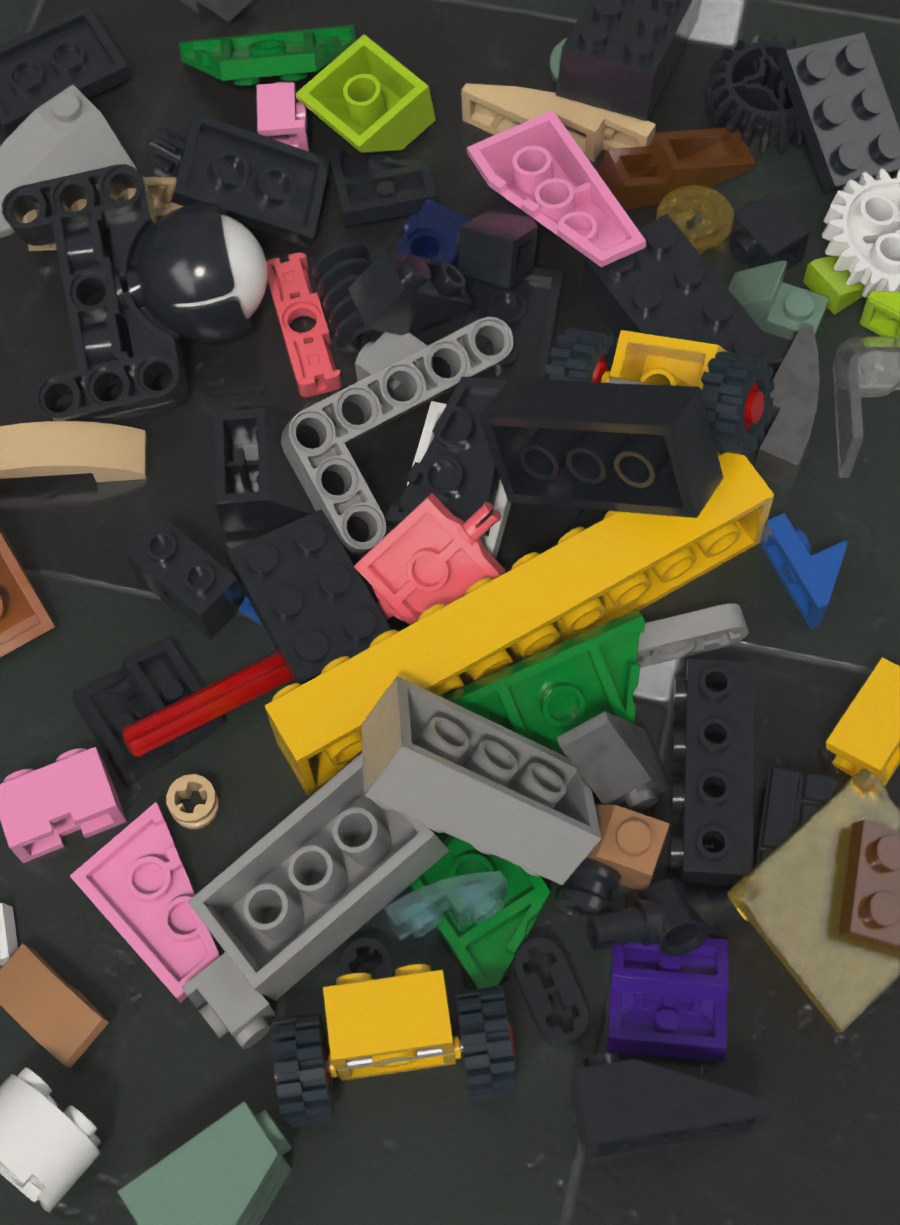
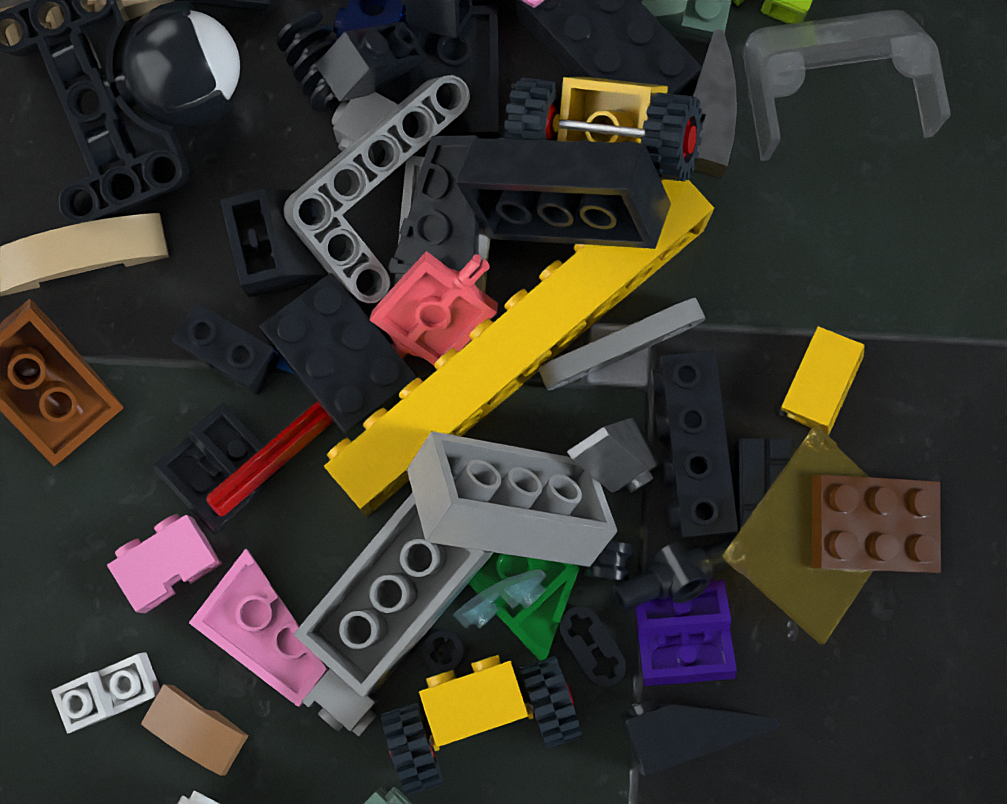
camera: 15 degrees left, 15 degrees up
tan bush [166,774,219,829] -> none
coral piece [266,253,342,398] -> none
green wing [443,609,645,758] -> none
medium nougat slope [586,804,670,892] -> none
blue slope [759,513,848,629] -> none

